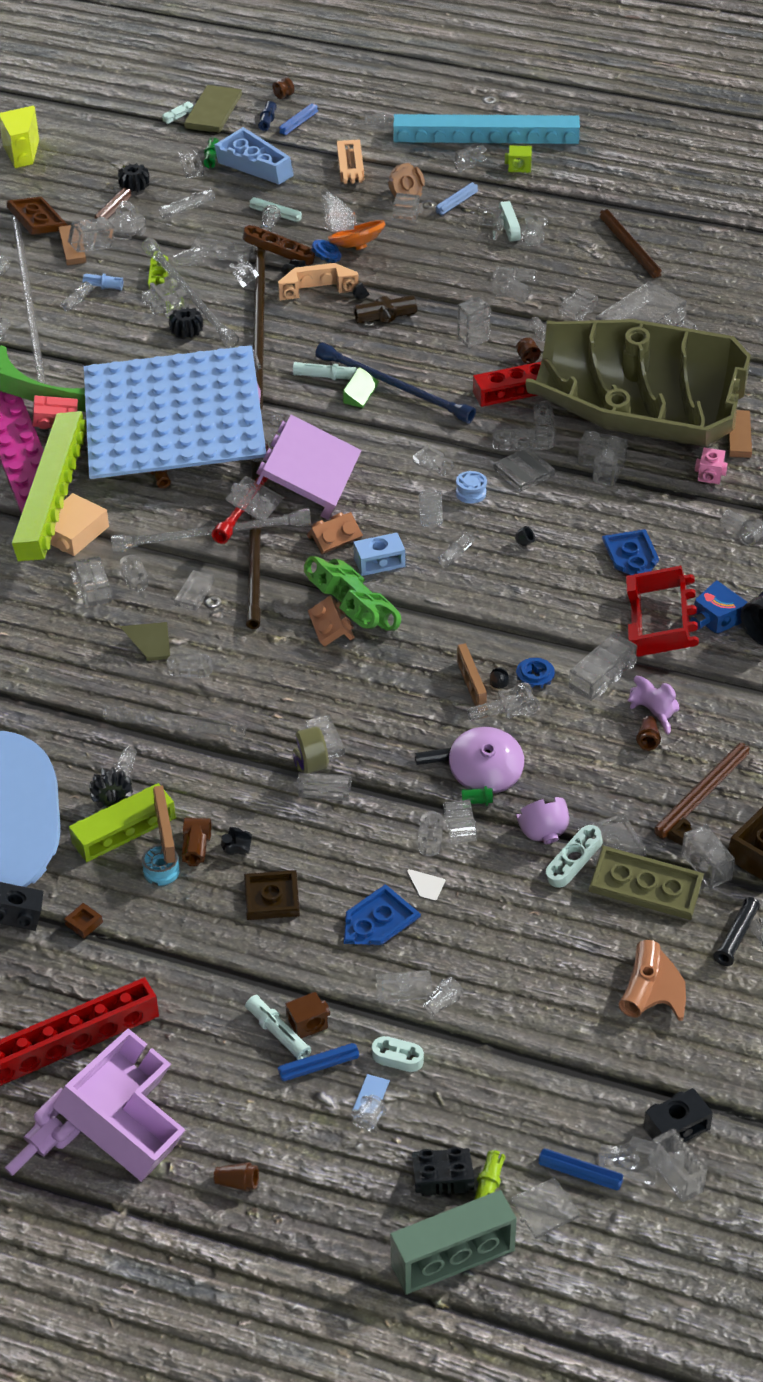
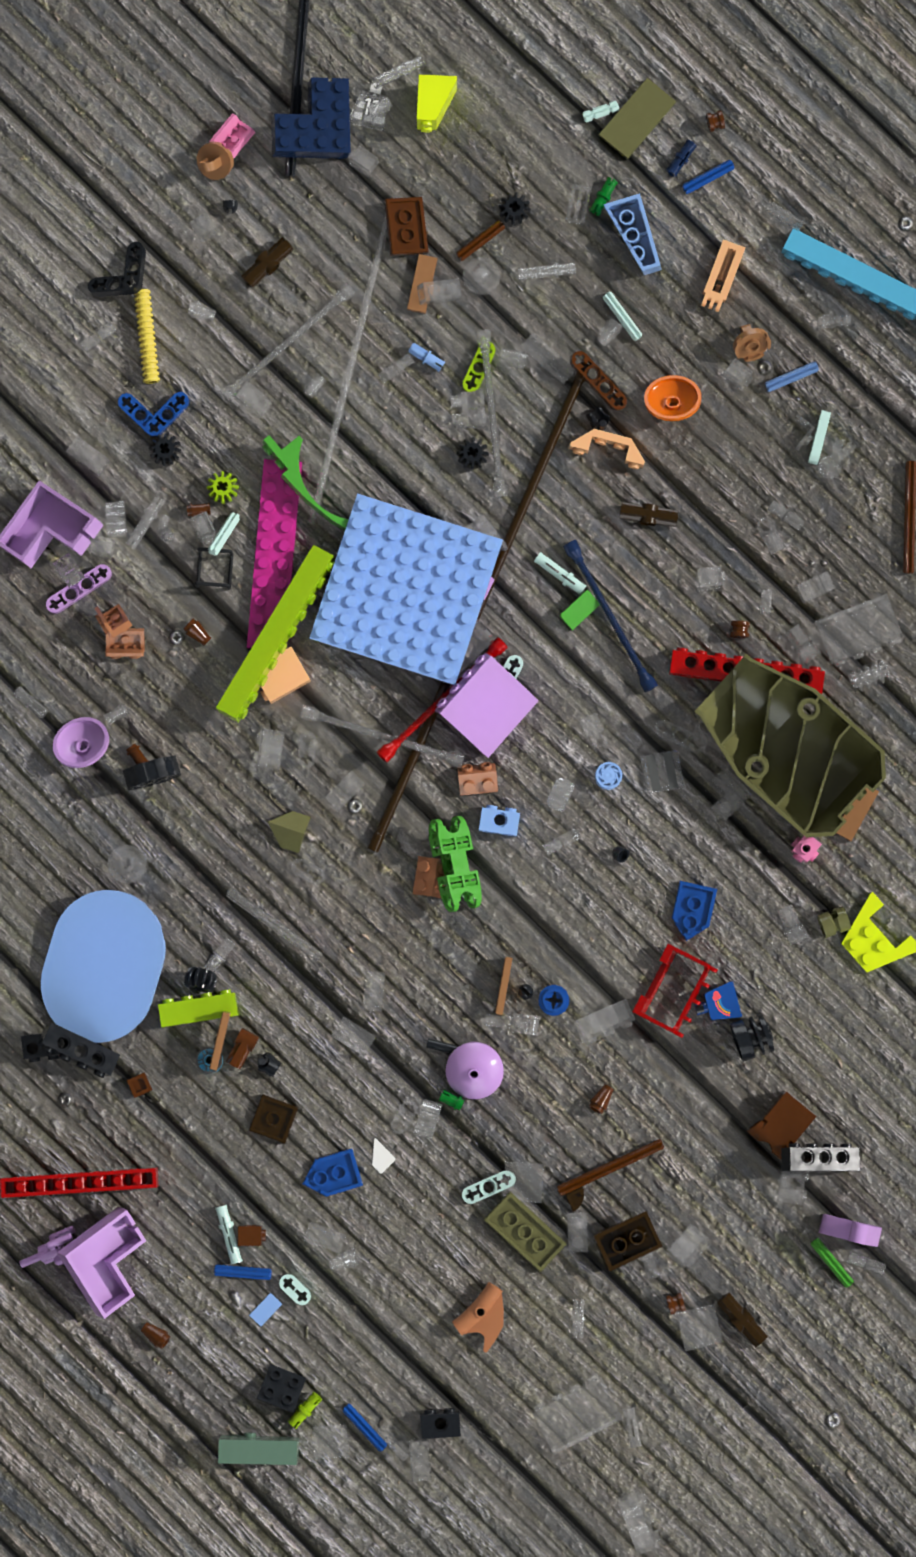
camera: 25 degrees right, 40 degrees up
coral brick [32,395,78,429] -> none
clear hinge [225,476,284,522] -> none
clear plate [230,256,259,287] -> none
olive animal [293,726,329,774] -> none
blue gear [311,240,342,263] -> none
clear slope [321,189,356,232] -> none
clear brick [351,1095,387,1134] -> none
black hinge [352,282,370,300] -> none
lime brick [505,145,532,173] -> none
lavender cylinder [516,797,570,844] -> none
lavender animal [628,676,679,735] -> none
black pin [713,897,760,966] -> none

